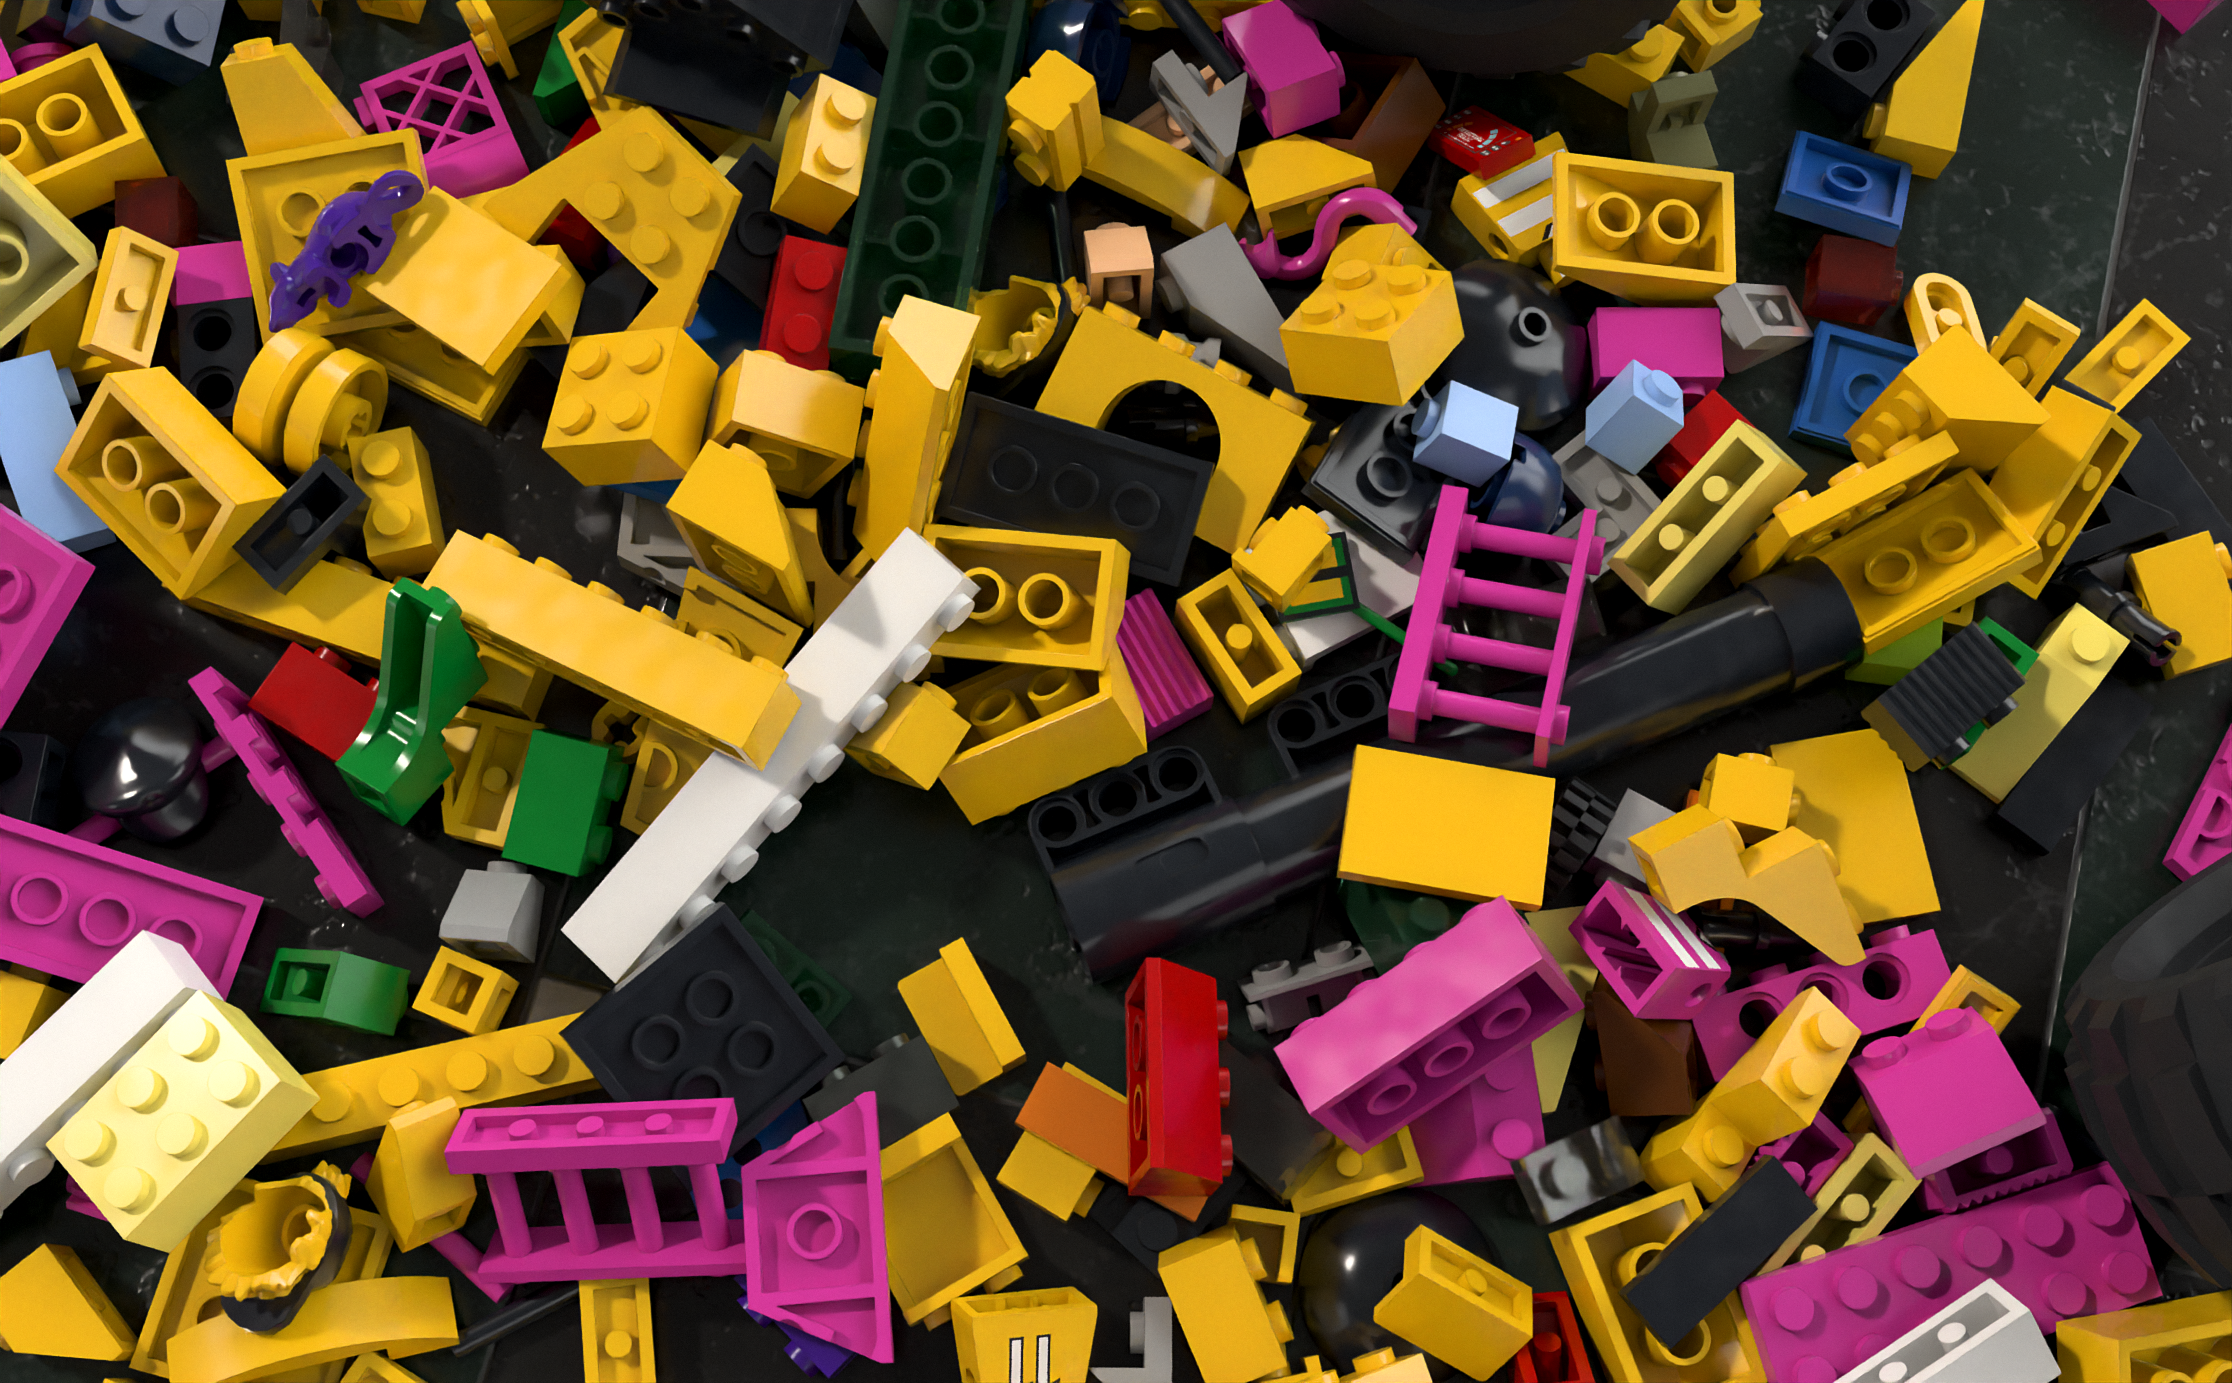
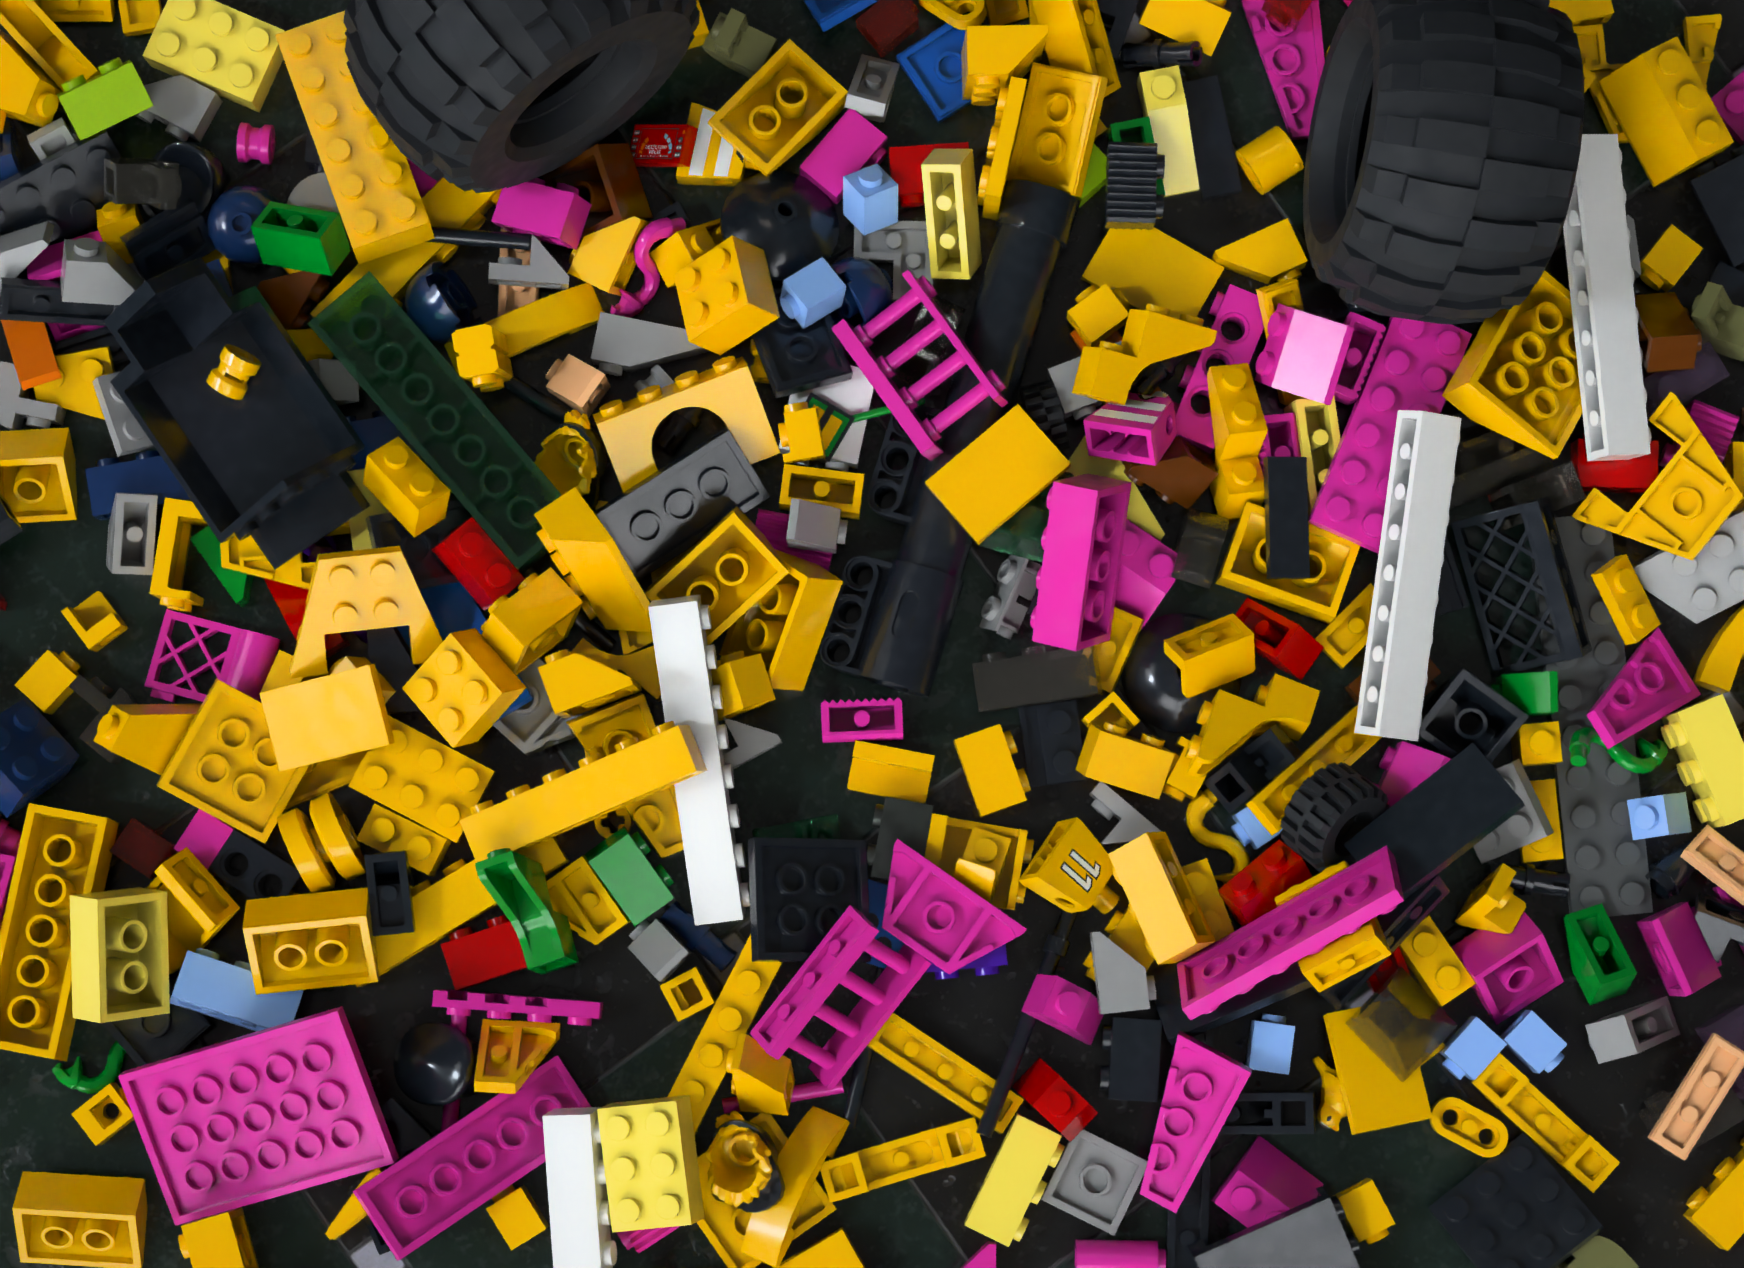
camera: 45 degrees left, 10 degrees up
green slope [259,948,411,1036] -> none
dark purple animal [269,170,425,333] -> none
orange tile [1014,1062,1208,1222] -> none
red slope [1125,957,1233,1197] -> none
none -> yellow brick [348,715,496,843]
none -> yellow wing [474,1019,561,1094]
none -> dark blue pin [660,901,738,973]
none -> light grey slope [723,718,782,770]
none -> light grey slope [786,498,848,554]
none -> dark pink brick [821,697,903,743]
none -> yellow slope [953,827,1012,903]
none -> yellow slope [1212,218,1308,284]
none -> yellow piece [1235,126,1304,195]

